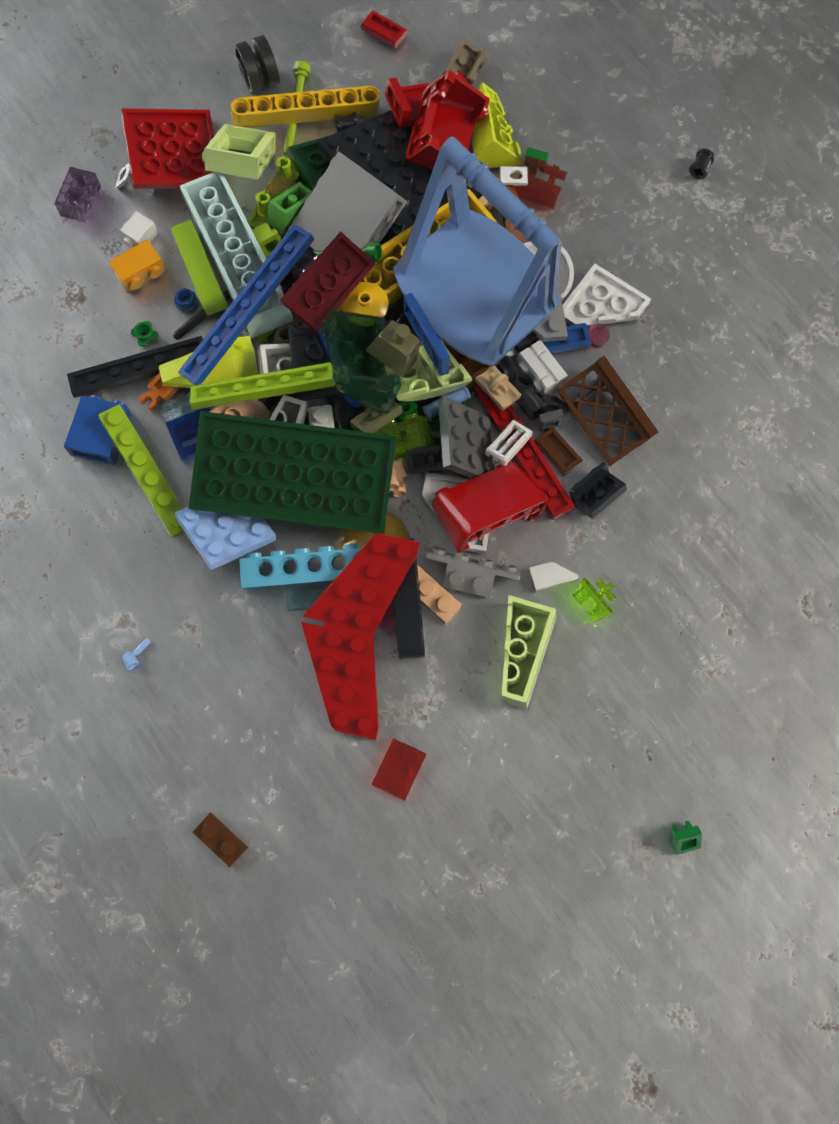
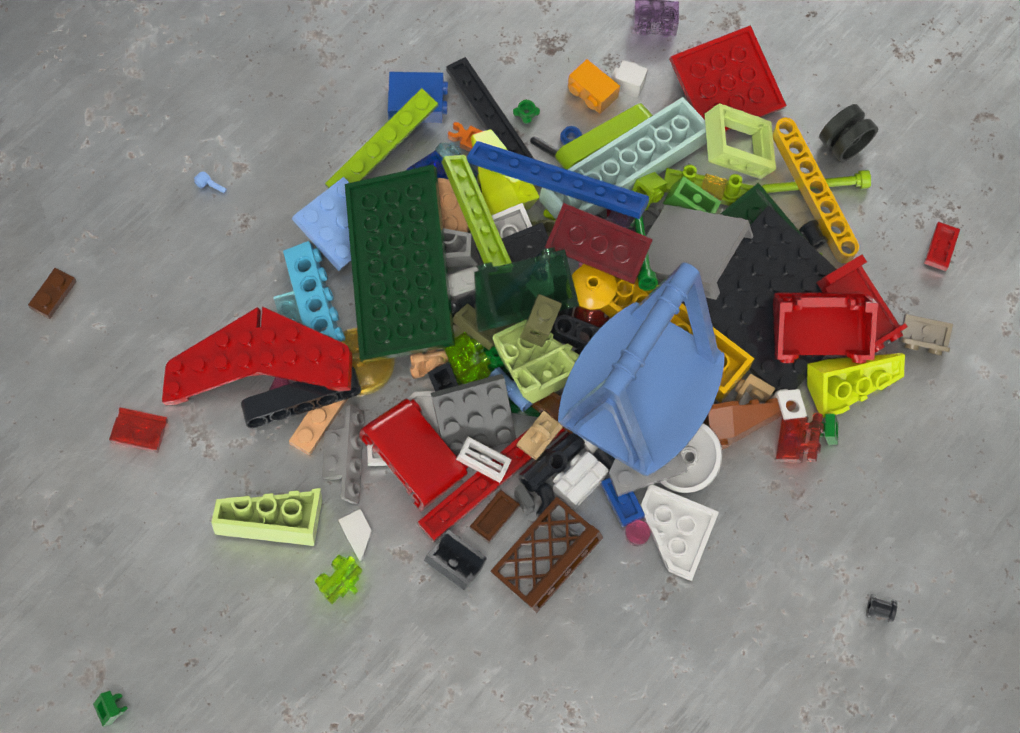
camera: 75 degrees right, 5 degrees down
blue tile [404,293,450,376] -> none

